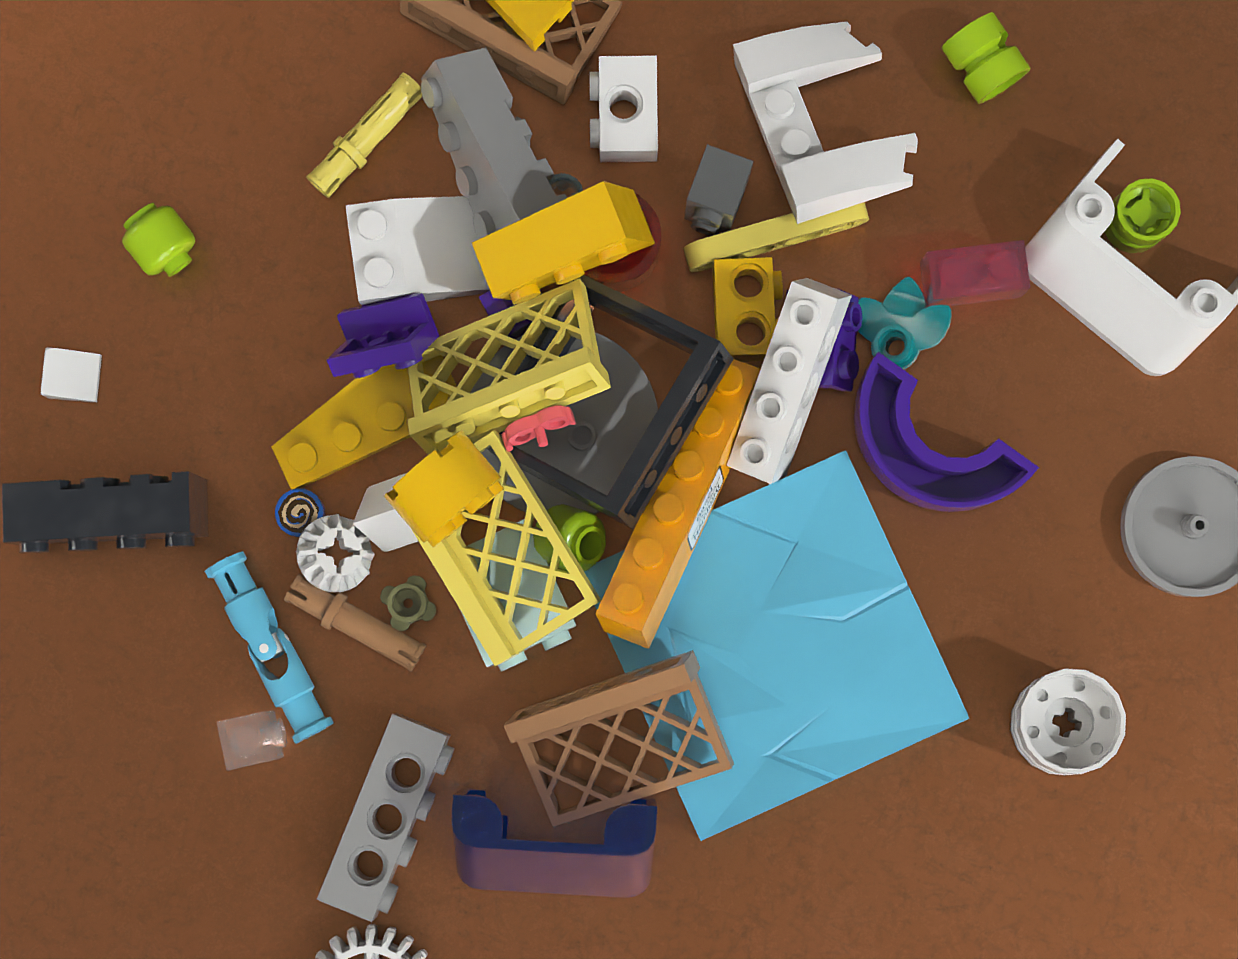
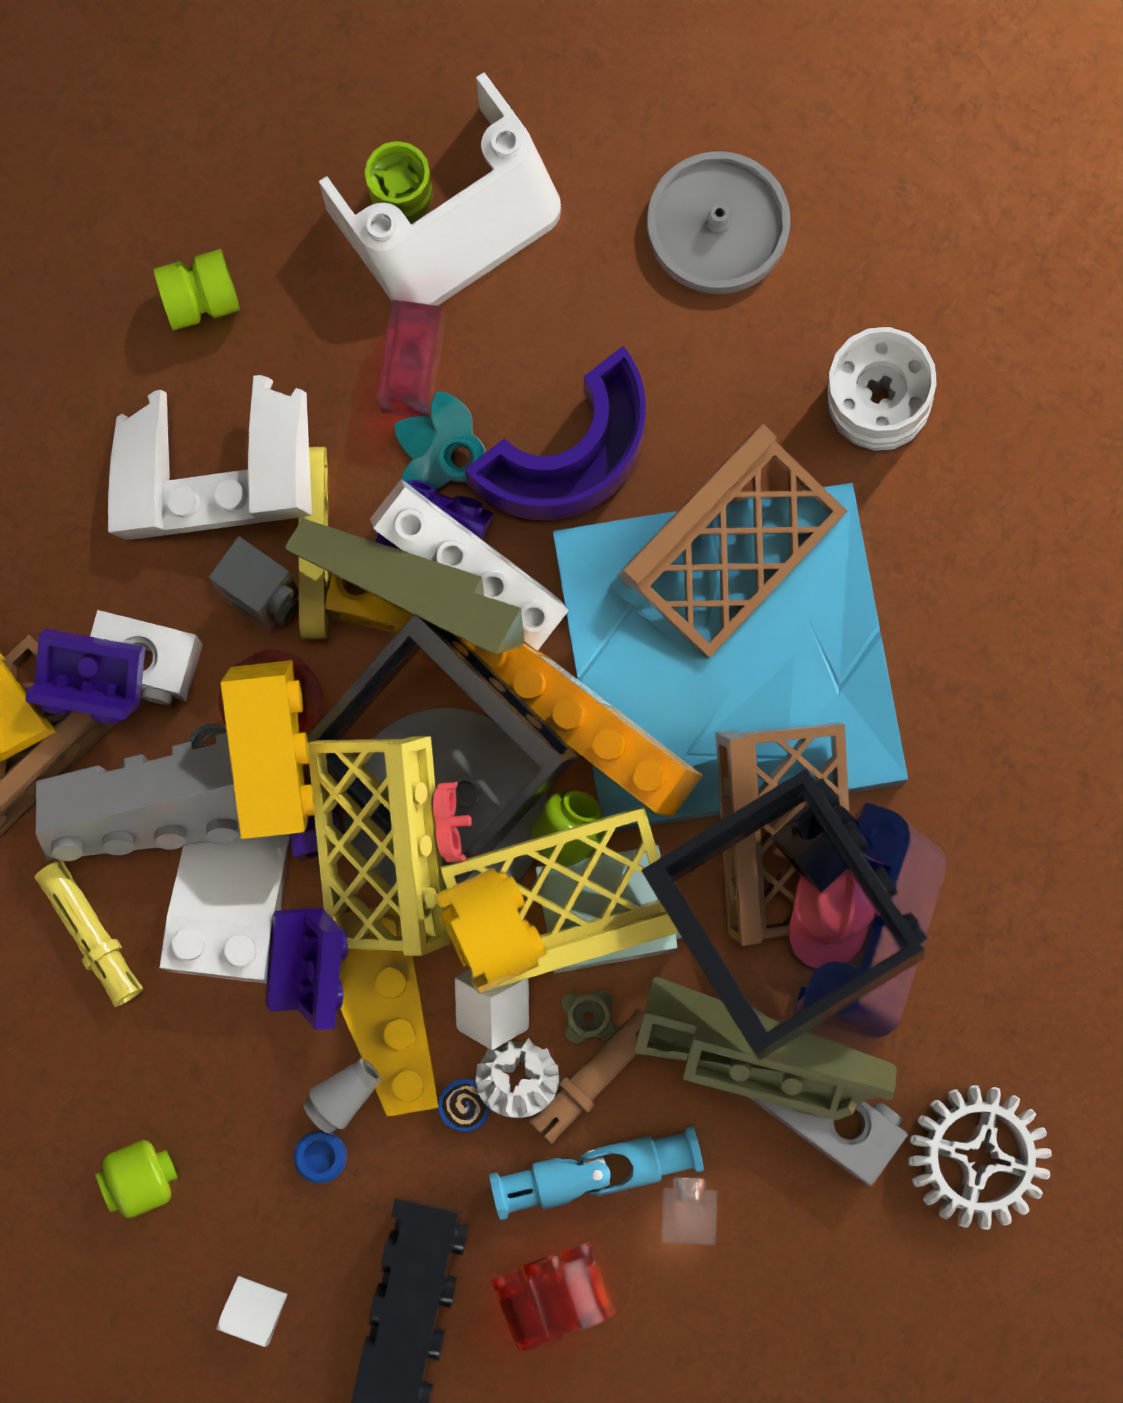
camera: 75 degrees left, 5 degrees down
none -> dark purple bracket [25,629,146,723]
none -> olive wedge [285,518,524,654]
none -> blue tile [294,1130,347,1183]
none -> light grey cone [303,1058,381,1134]
none -> clear red brick [491,1241,616,1352]
none -> medium nougat fence [616,423,847,659]
none -> olive wedge [634,977,897,1120]
none -> black window [641,768,928,1061]
none -> black brick [770,804,867,892]
none -> coral piece [789,869,875,969]

